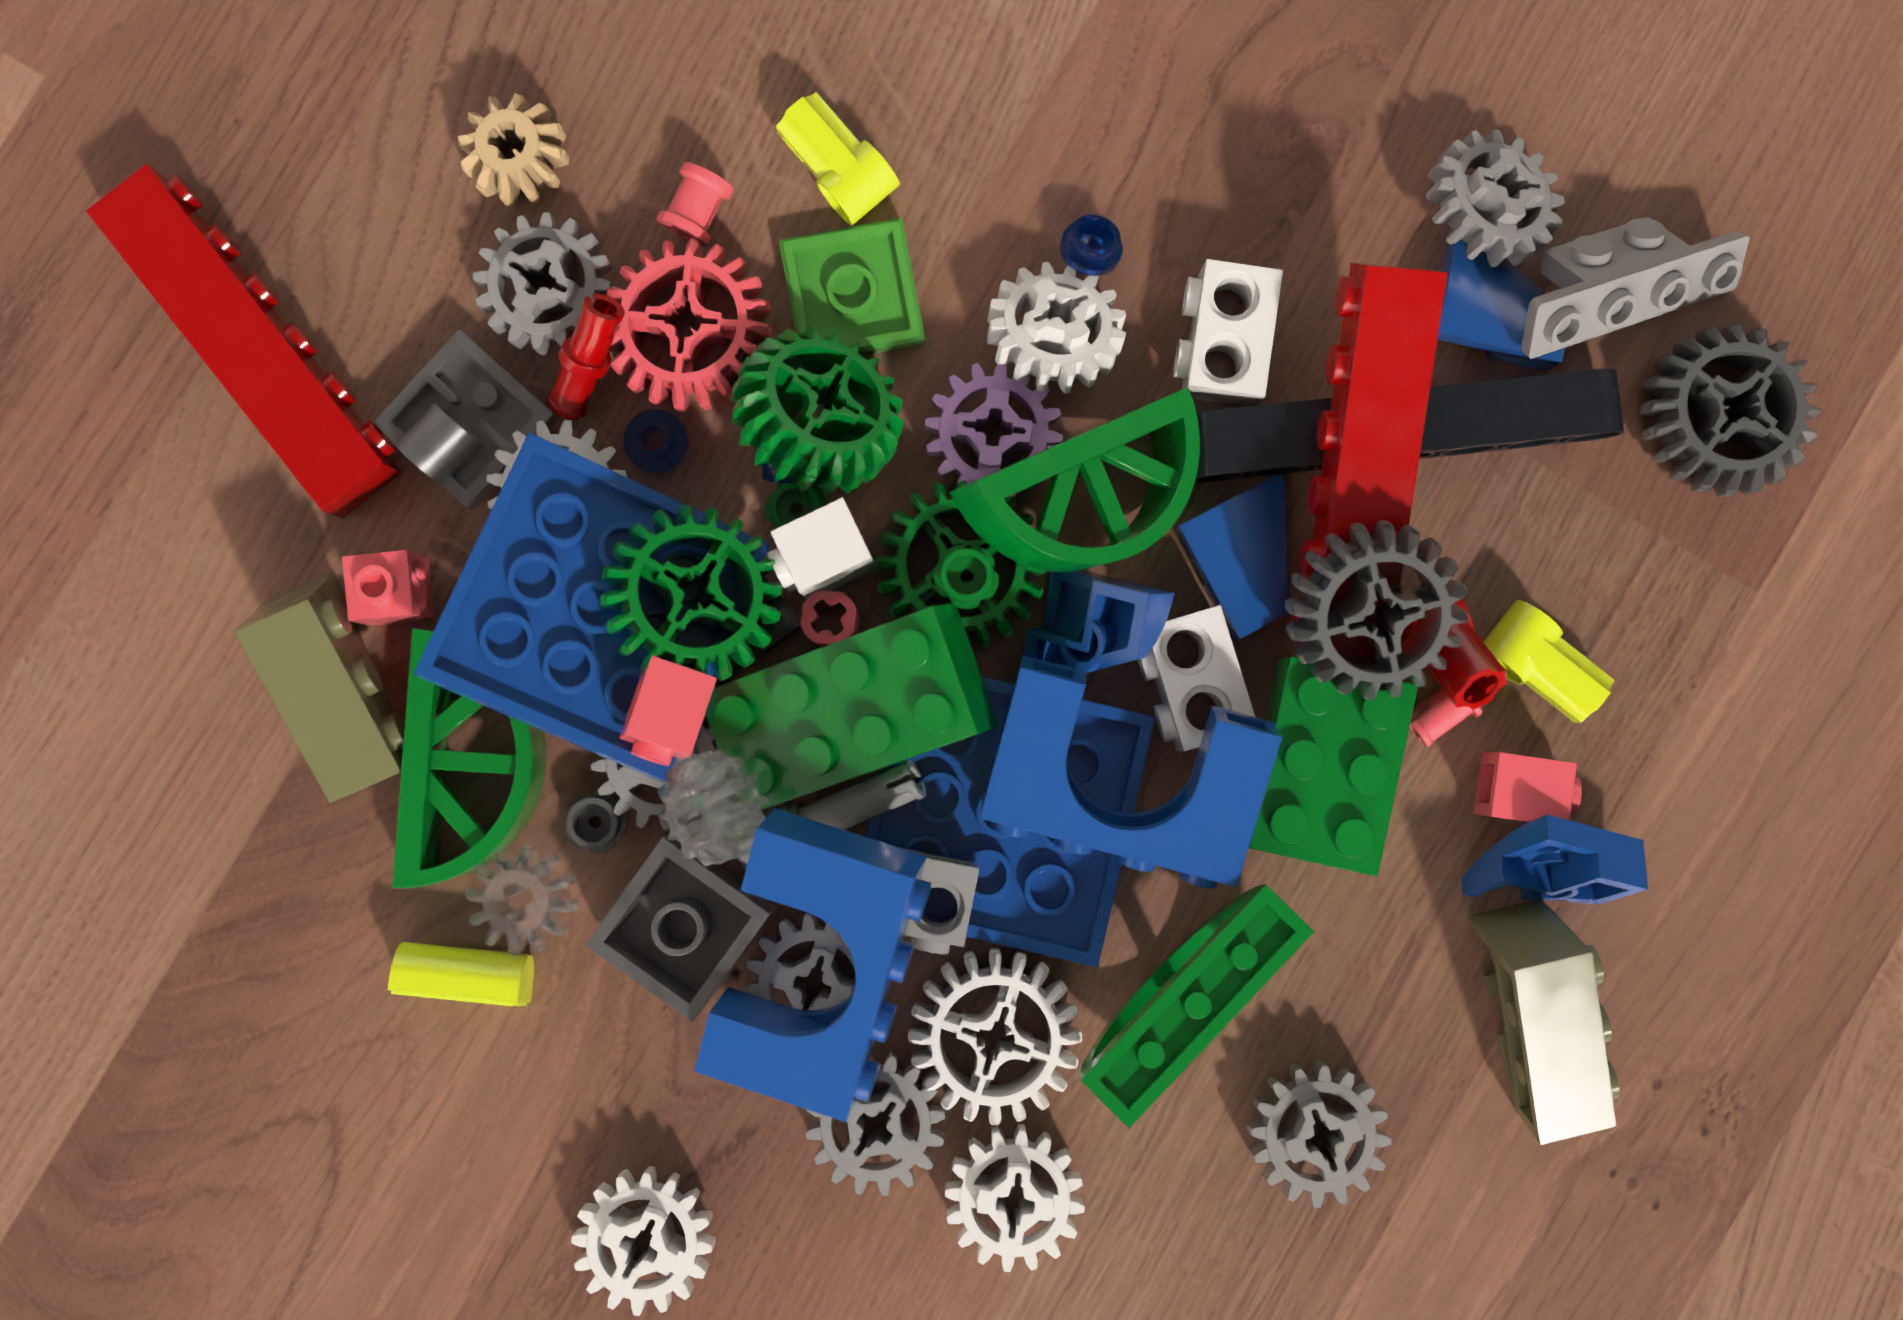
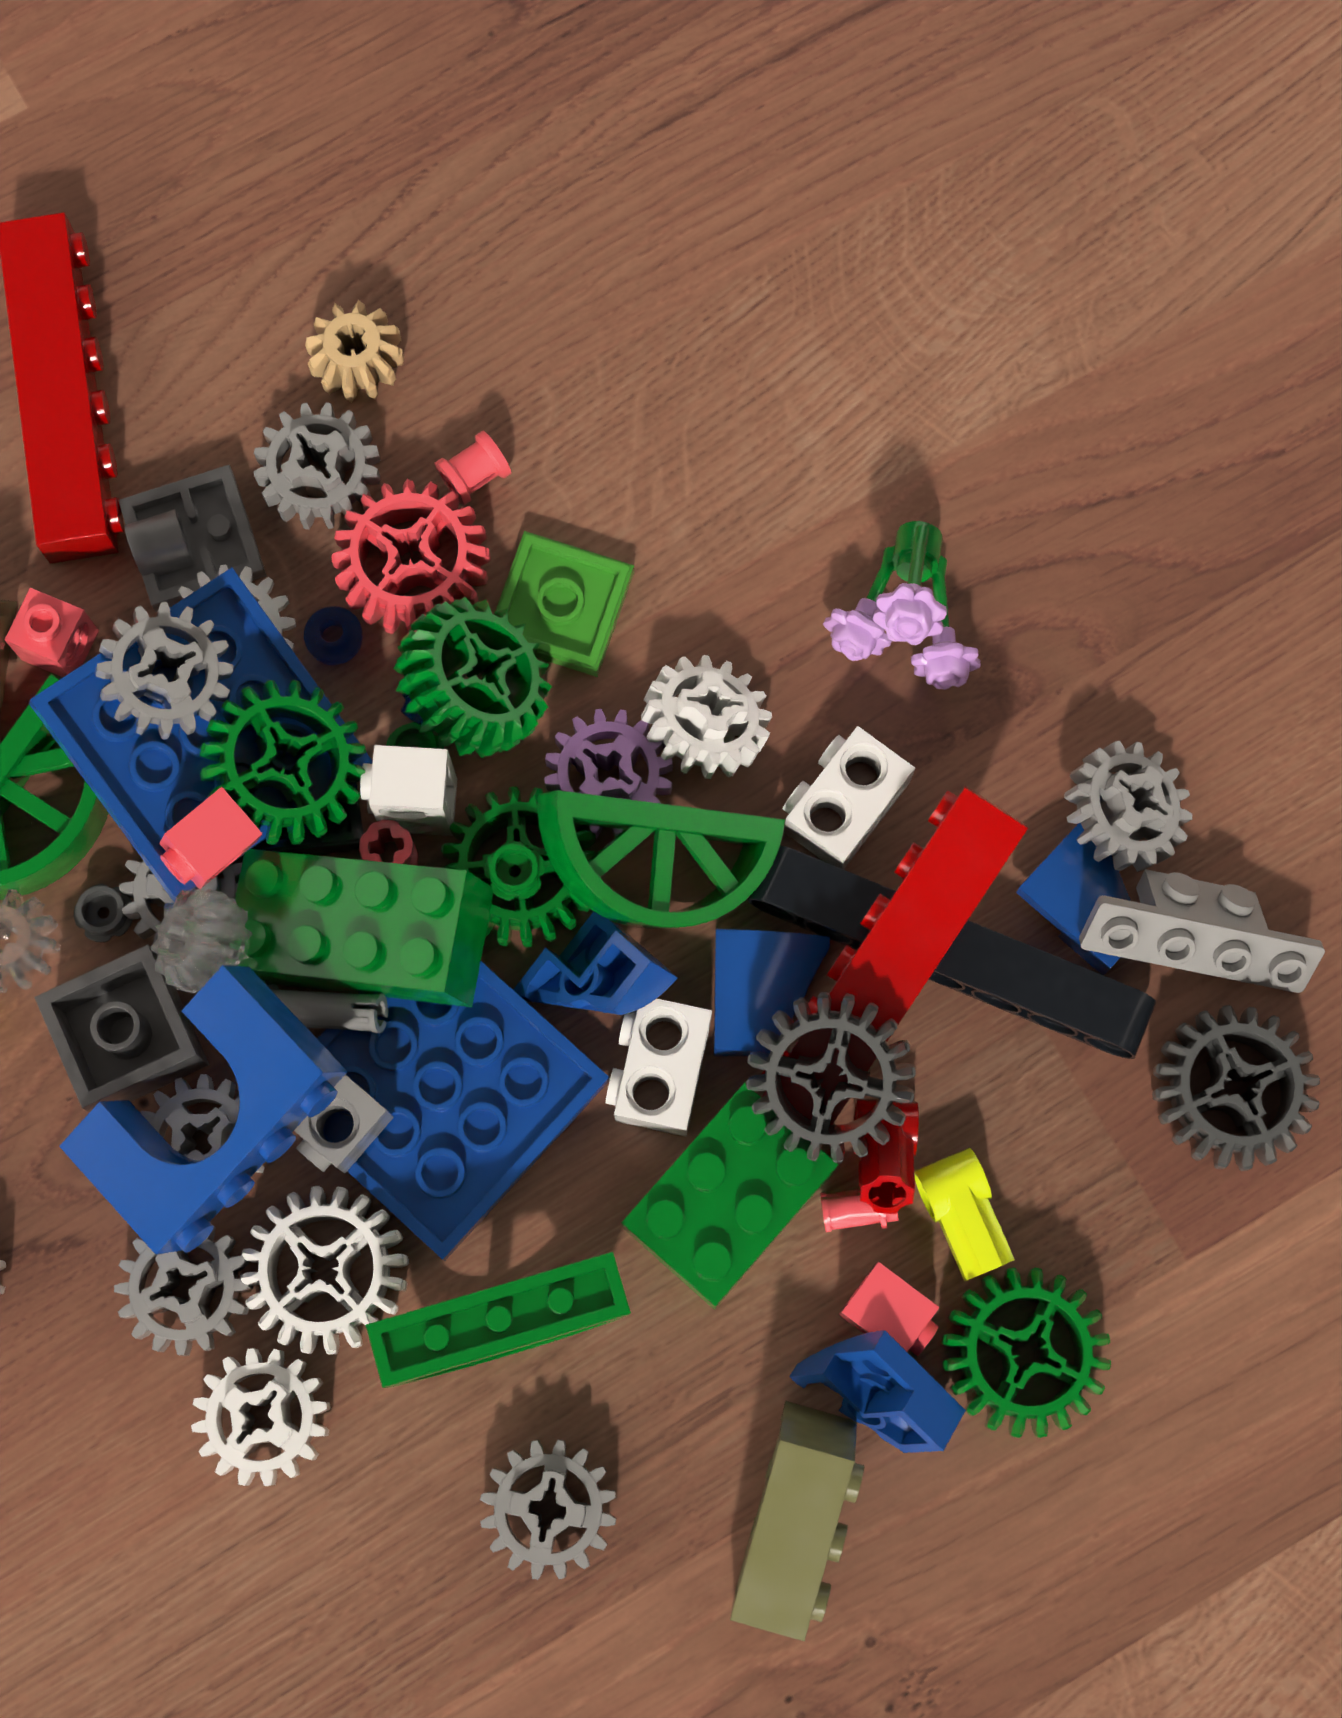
camera: 30 degrees right, 10 degrees down
red pin [547,293,625,420] -> none
neon yellow piece [775,92,900,226] -> none
blue arch [980,655,1282,889] -> none
clear blue plate [1059,214,1123,276] -> none
none -> light grey gear [95,602,233,739]
none -> lavender plant [823,521,981,690]
none -> green gear [941,1267,1111,1438]

